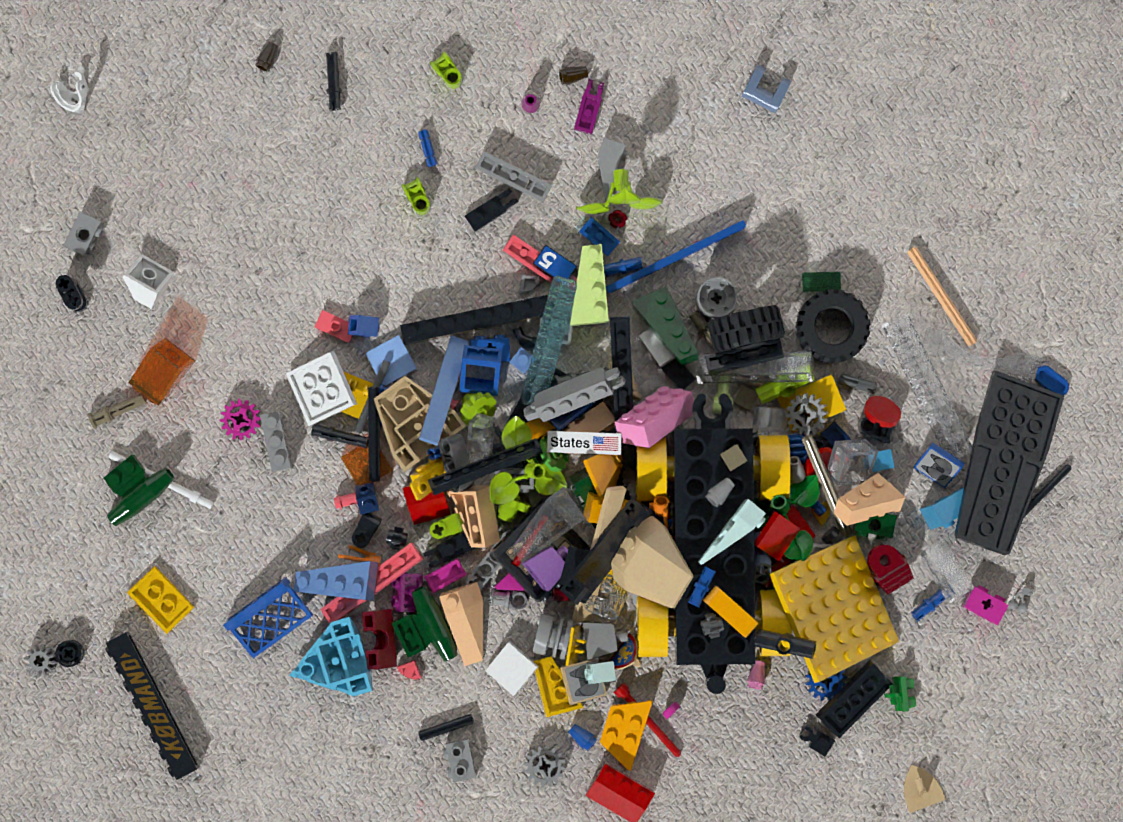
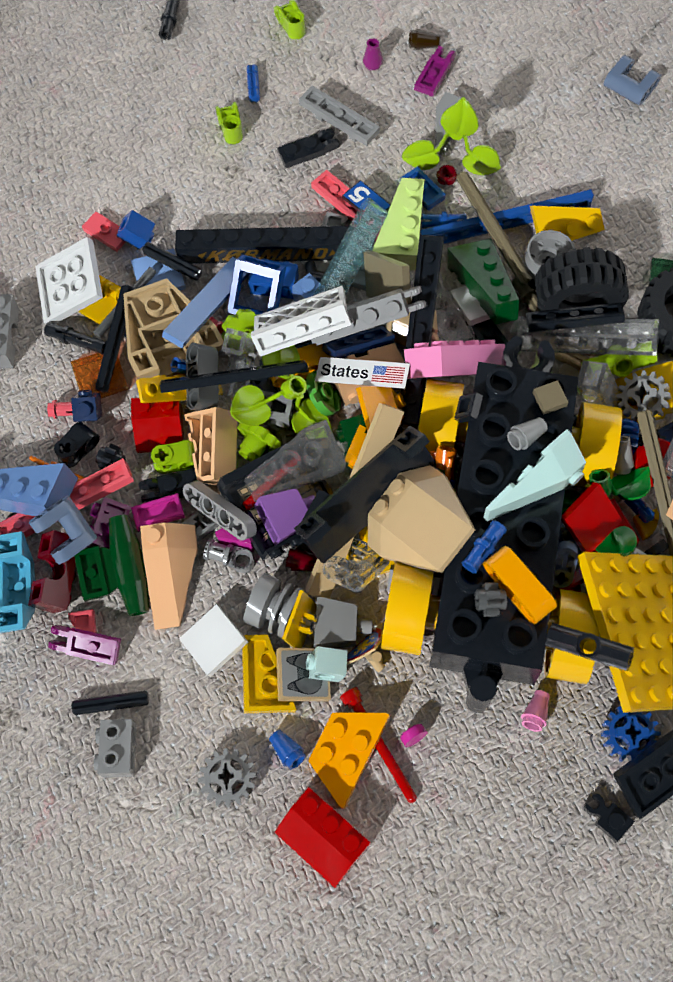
camera: 15 degrees right, 20 degrees down
none -> sand blue connector [29,495,97,565]
none -> hinge [48,625,121,665]
none -> black axle [142,242,202,281]
none -> light grey beam [183,480,257,541]
none -> white fence [251,286,351,356]
none -> dark tan tile [363,250,411,305]
none -> black tile [454,392,483,423]
none -> dark tan axle [456,171,532,285]
none -> yellow wing [530,206,605,241]

